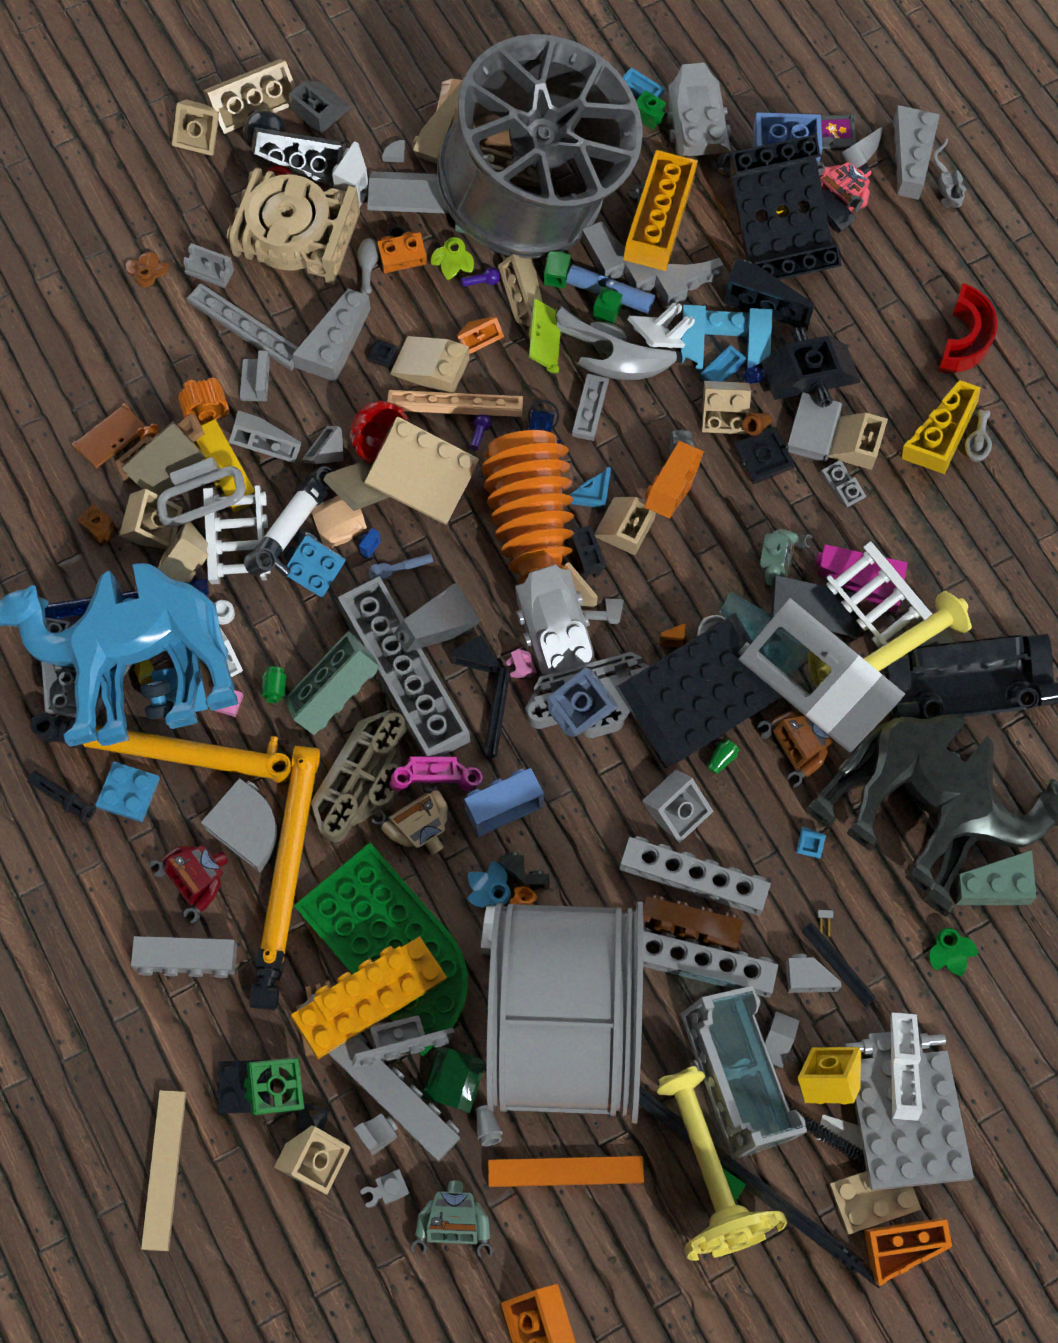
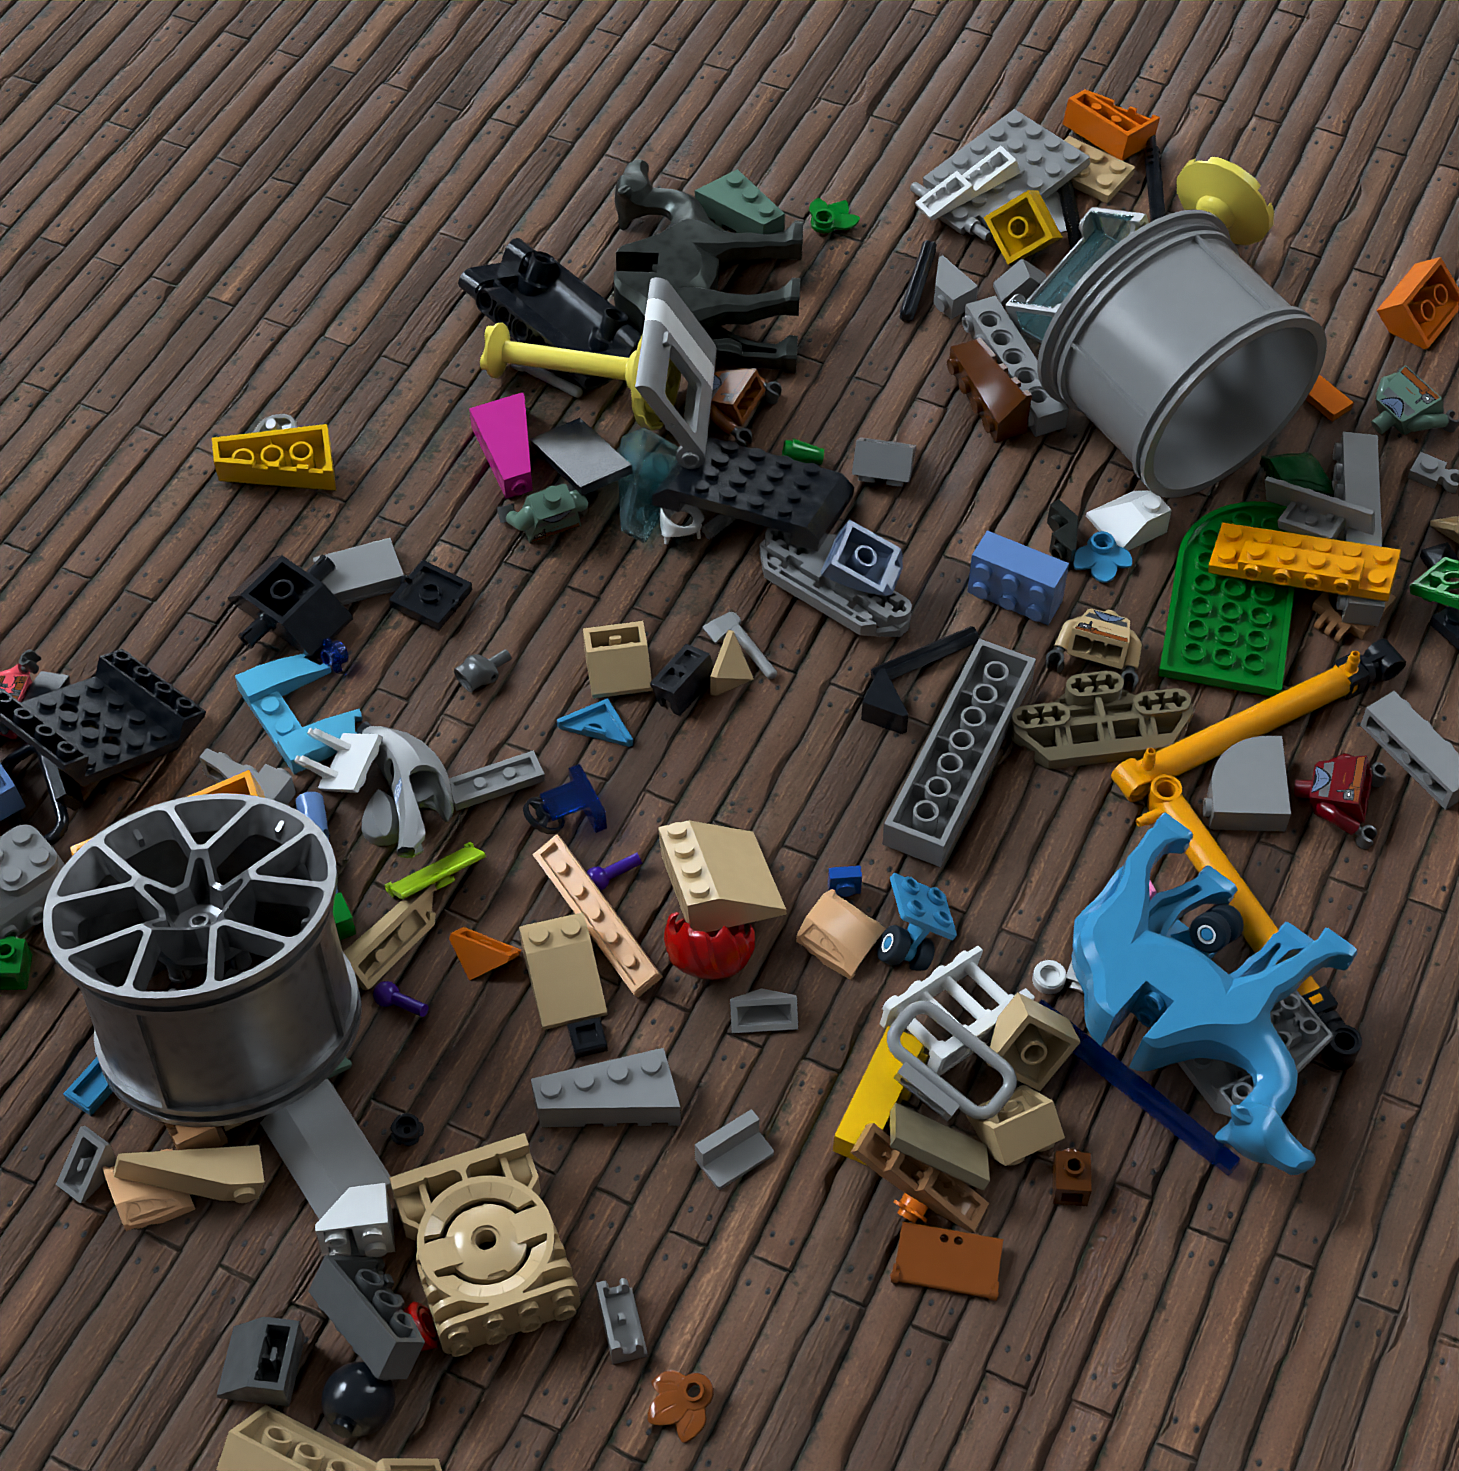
camera: 125 degrees left, 15 degrees down
black pin [27,770,96,824] -> none
dark azure plate [96,762,160,822] -> none
orange brick [178,378,229,426] -> none
light grey tile [186,283,298,371] -> none
light grey slope [229,411,301,463] -> none
piece [244,466,334,577] -> none
green brick [261,666,286,703] -> none
sand green slope [284,631,380,735] -> none
dark tan tile [323,461,390,511] -> none
light grey arch [354,1113,398,1156] -> none
light grey piece [357,238,379,295] -> none
sand blue piece [369,553,434,580] -> none
orange brick [377,231,427,274] -> none
light grey tile [382,140,405,162] -> none
dark pink plate [390,757,483,791] -> none
dark grey slope [394,583,480,652] -> none
lime plate [431,237,474,280] -> none
light grey cone [476,1105,503,1146] -> none
orange cone [481,430,574,584] -> none
bright pink tile [506,649,537,678] -> none
orange plate [510,887,537,905] -> none
light grey slope [515,564,595,674] -> none
green brick [593,287,623,324] -> none
light grey brick [619,836,771,916] -> none
orange wedge [644,441,704,519] -> none
orange slope [659,624,686,648] -> none
dark azure tile [700,345,747,382] -> none
tan slope [702,381,751,434] -> none
black slope [724,259,815,330] -> none
dark orange cone [743,413,772,435] -> none
dark azure slope [796,826,826,859] -> none
light grey piece [817,910,833,937] -> none
light grey slope [820,460,866,508] -> none
white fence [826,541,932,648] -> none
tan slope [828,412,888,470] -> none
red brick [938,283,998,373] -> none

